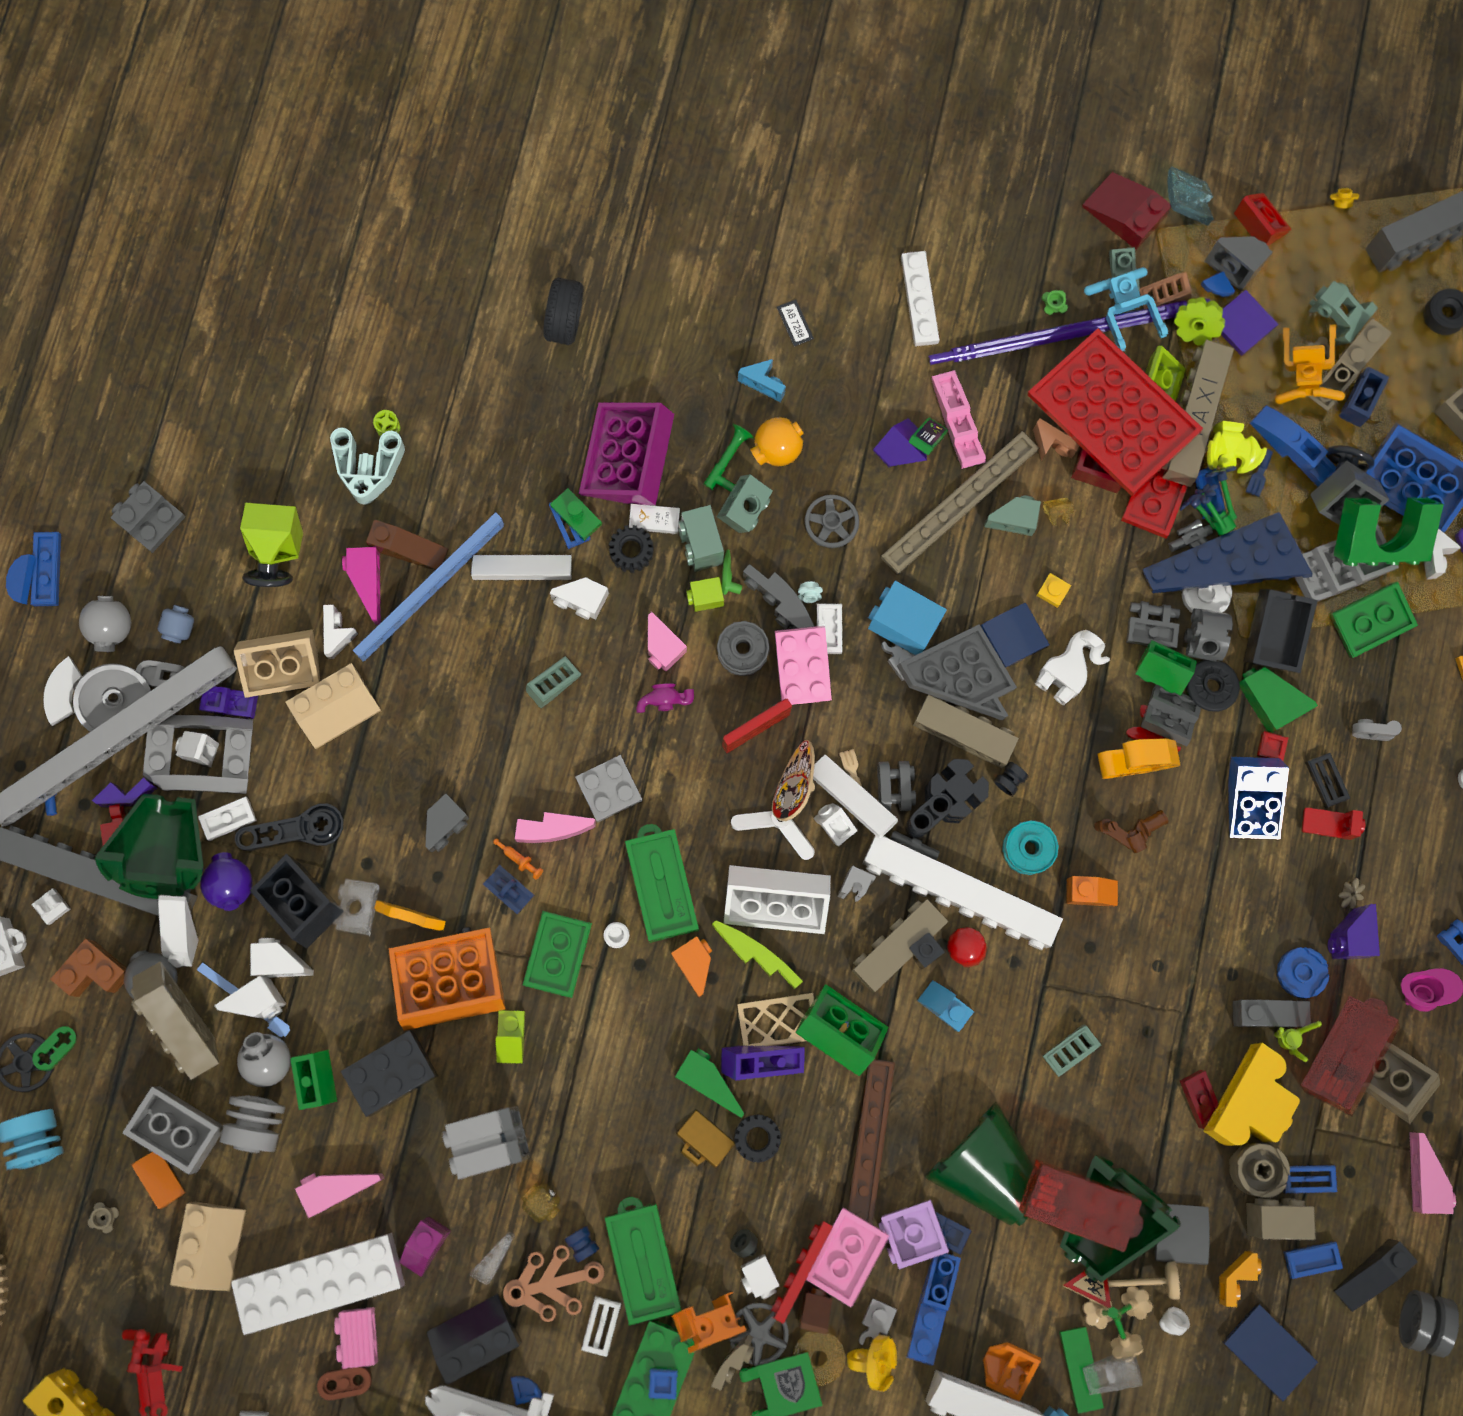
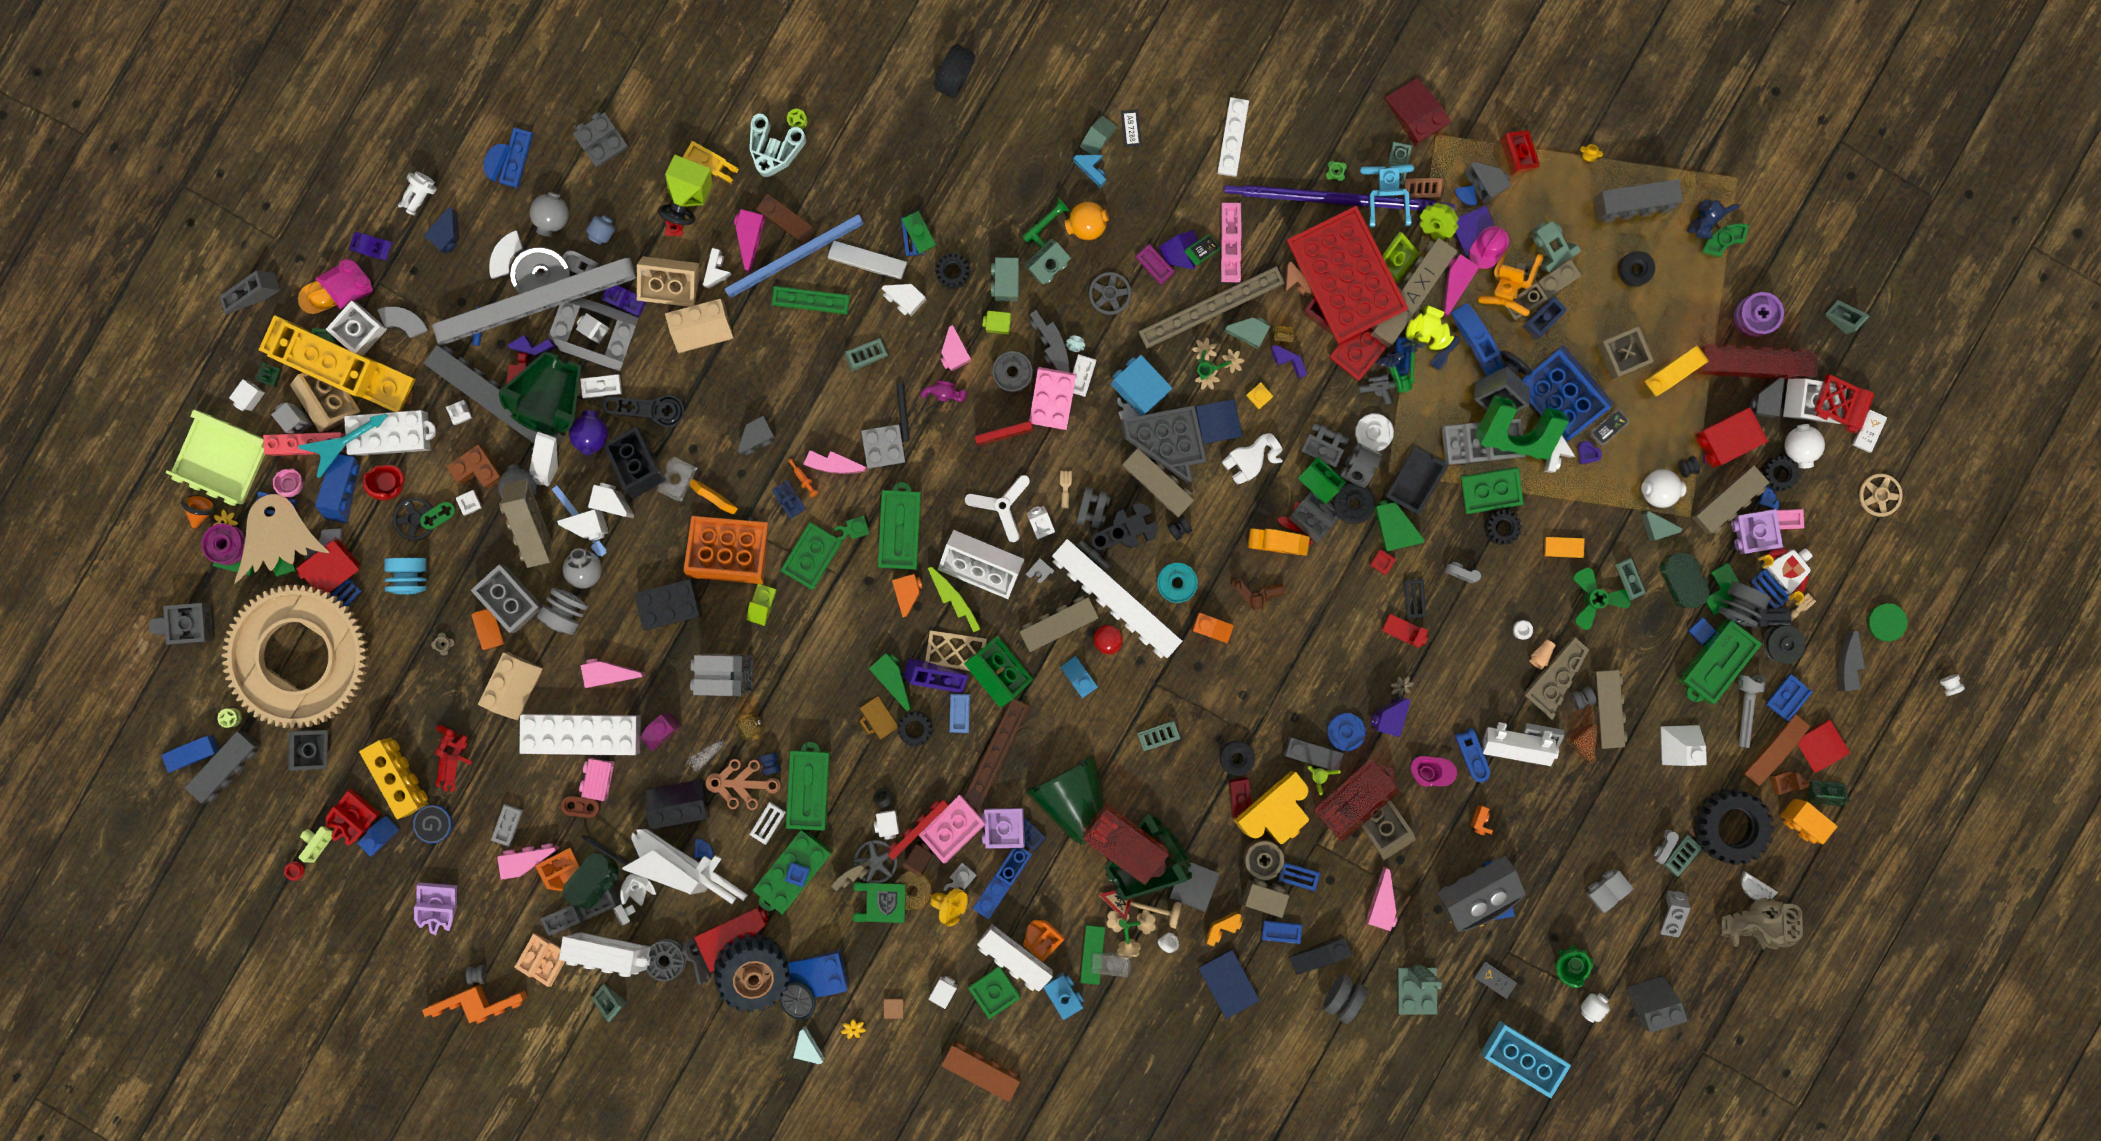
camera: 25 degrees right, 10 degrees up
green brick [290,1050,337,1110] -> none
magenta slope [579,403,674,506] -> none
white tile [604,922,629,948] -> none
white tile [629,504,680,534] -> none
orange piece [671,1292,746,1354] -> none
bright green bar [721,549,742,595] -> none
shield [772,740,815,821] -> none
white tile [813,755,898,839] -> none
black bracket [909,933,944,969] -> none
dark blue wing [1142,512,1313,593] -> none
clear light blue slope [1167,166,1214,226] -> none
slope [1228,757,1289,839] -> none
none -> white plate [456,490,483,516]
none -> red plate [665,220,684,237]
none -> yellow hinge [683,141,739,183]
none -> green tile [771,286,850,315]
none -> green plate [833,516,870,541]
none -> black bar [896,384,910,442]
none -> medium blue tile [950,694,970,733]
none -> sand green slope [1080,116,1117,155]
none -> magenta tile [1135,244,1175,285]
none -> tan plant [1192,338,1245,390]
none -> black tyre [1220,741,1255,776]
none -> dark purple slope [1271,345,1307,379]
none -> dark pink slope [1442,254,1479,318]
none -> dark pink piece [1469,226,1509,269]
none -> black tyre [1484,510,1522,545]

